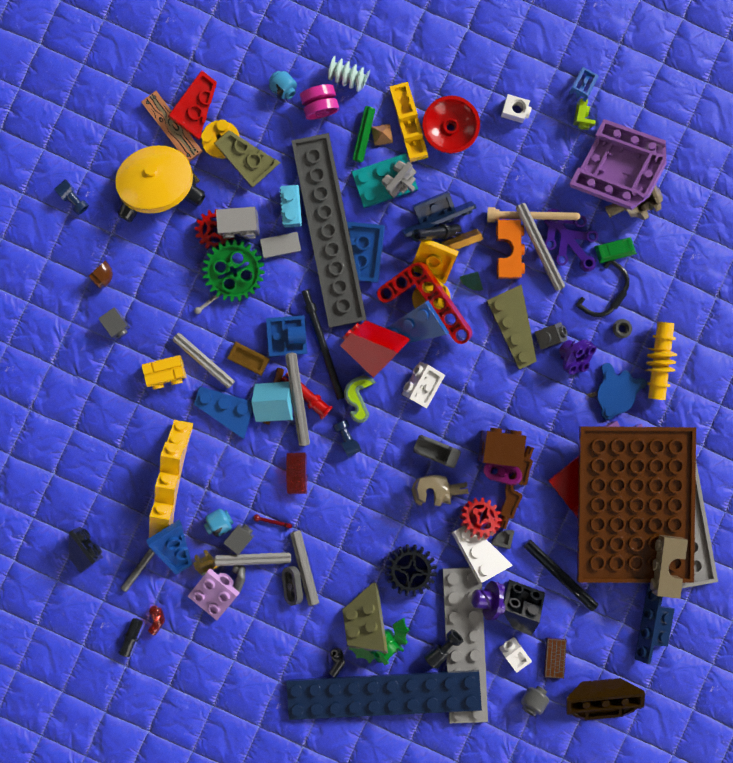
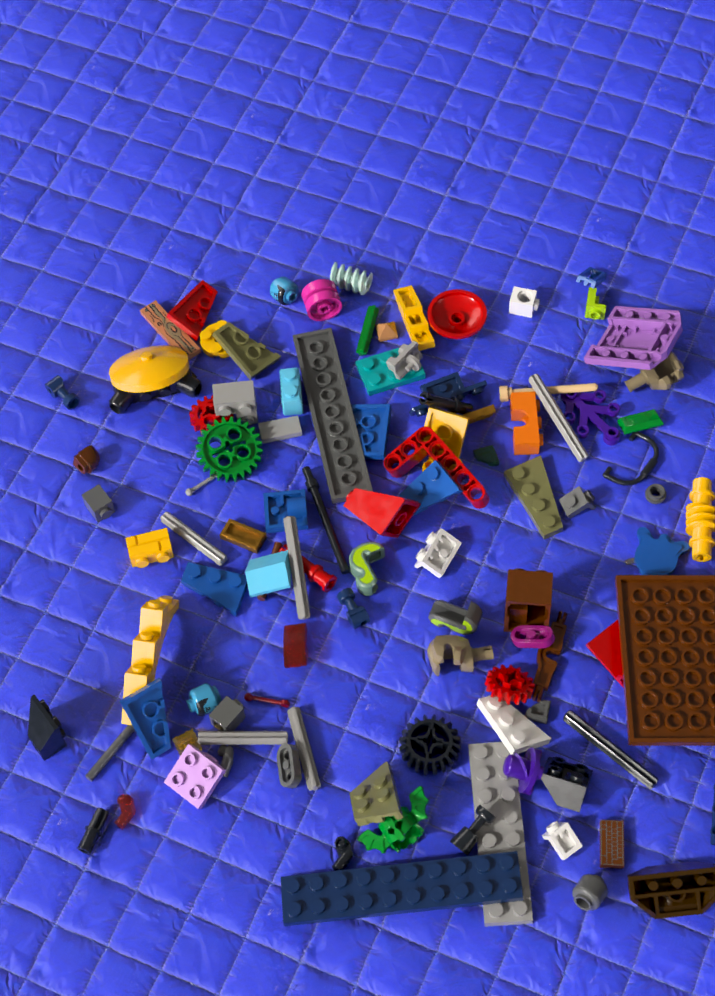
camera: 10 degrees right, 30 degrees down
dark purple plate [559,340,596,375] -> none

